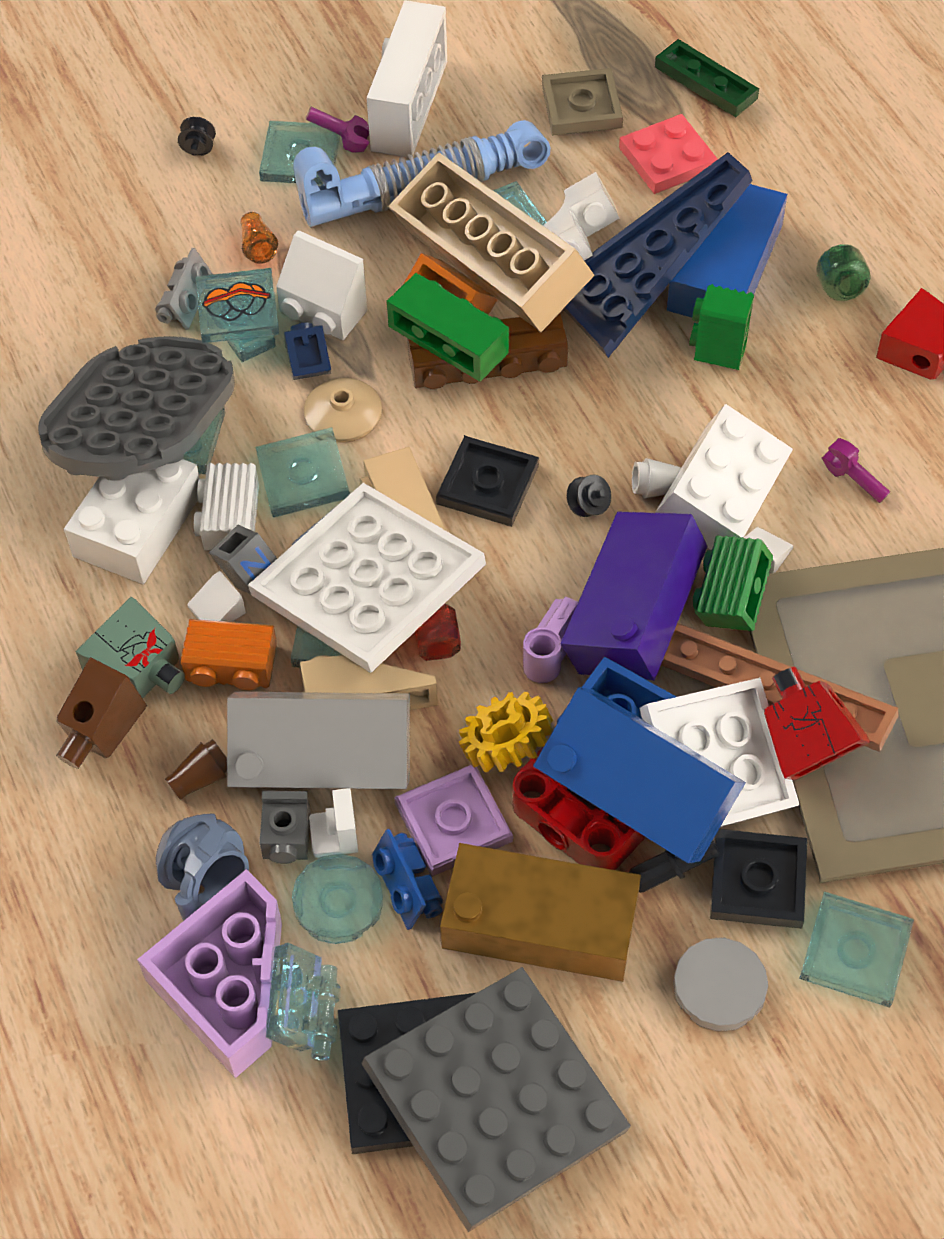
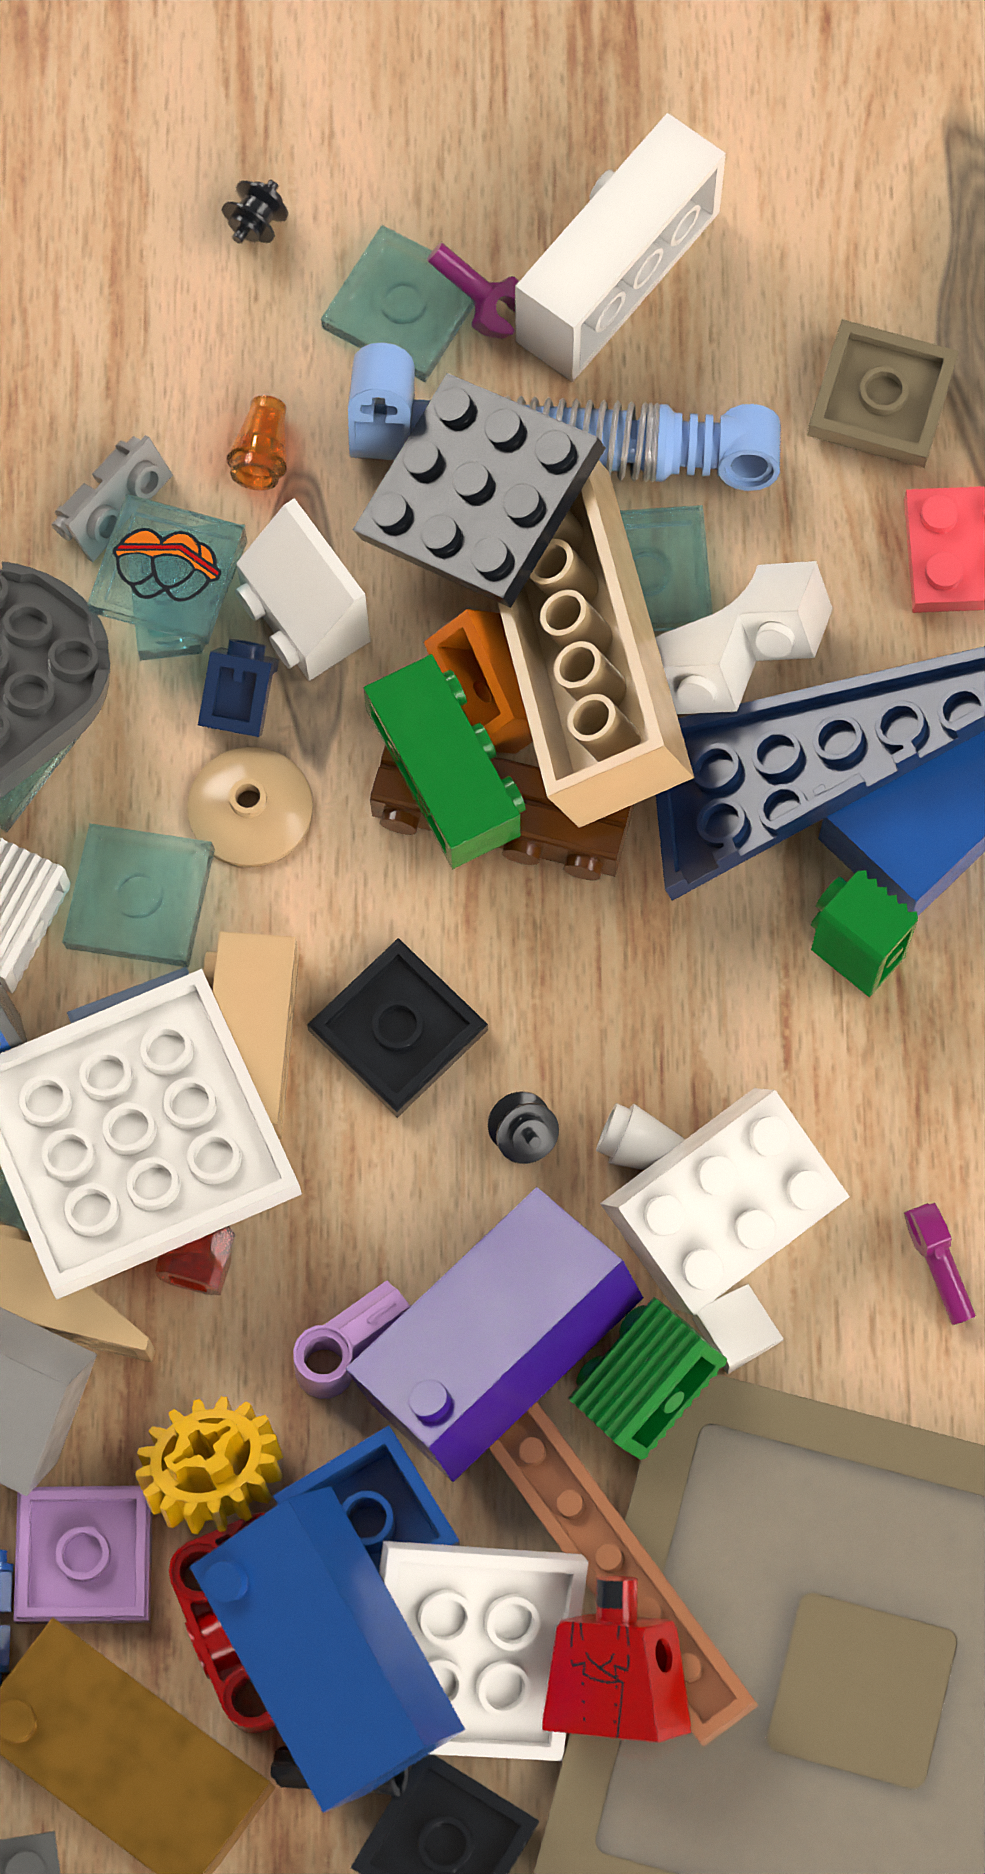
camera: 25 degrees right, 15 degrees up
none -> plate [353,373,606,608]

